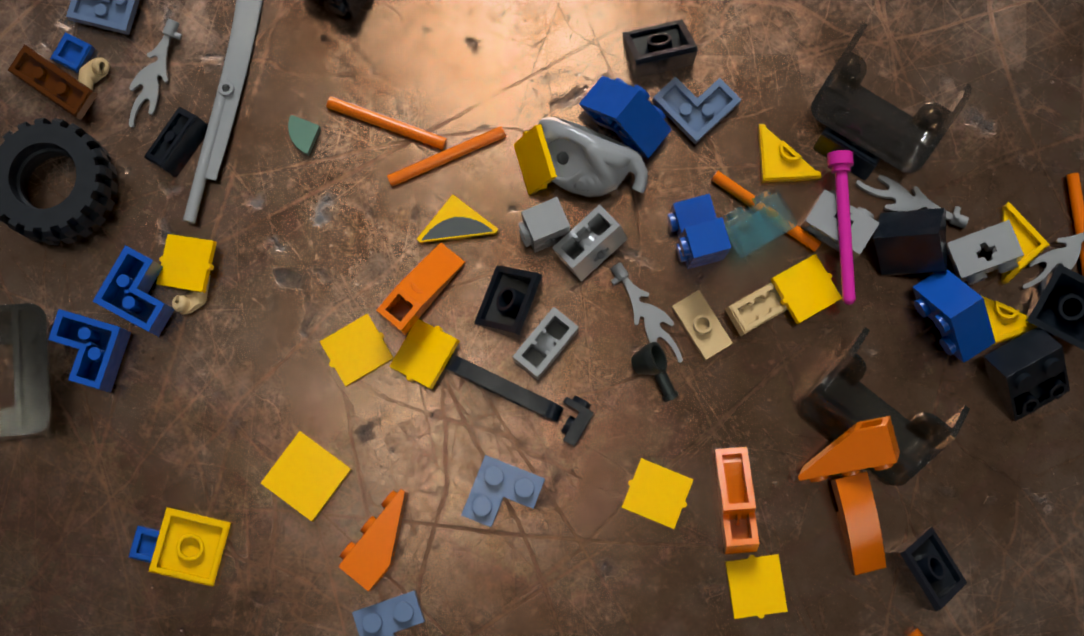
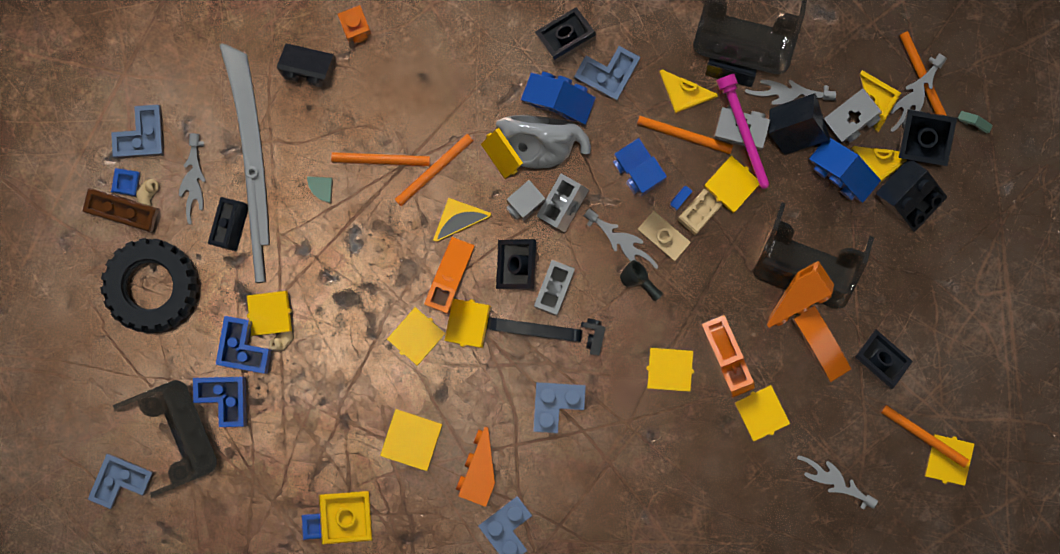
camera: 15 degrees left, 5 degrees up
clear light blue brick [724,189,798,259] -> none
none -> blue tile [669,186,692,212]

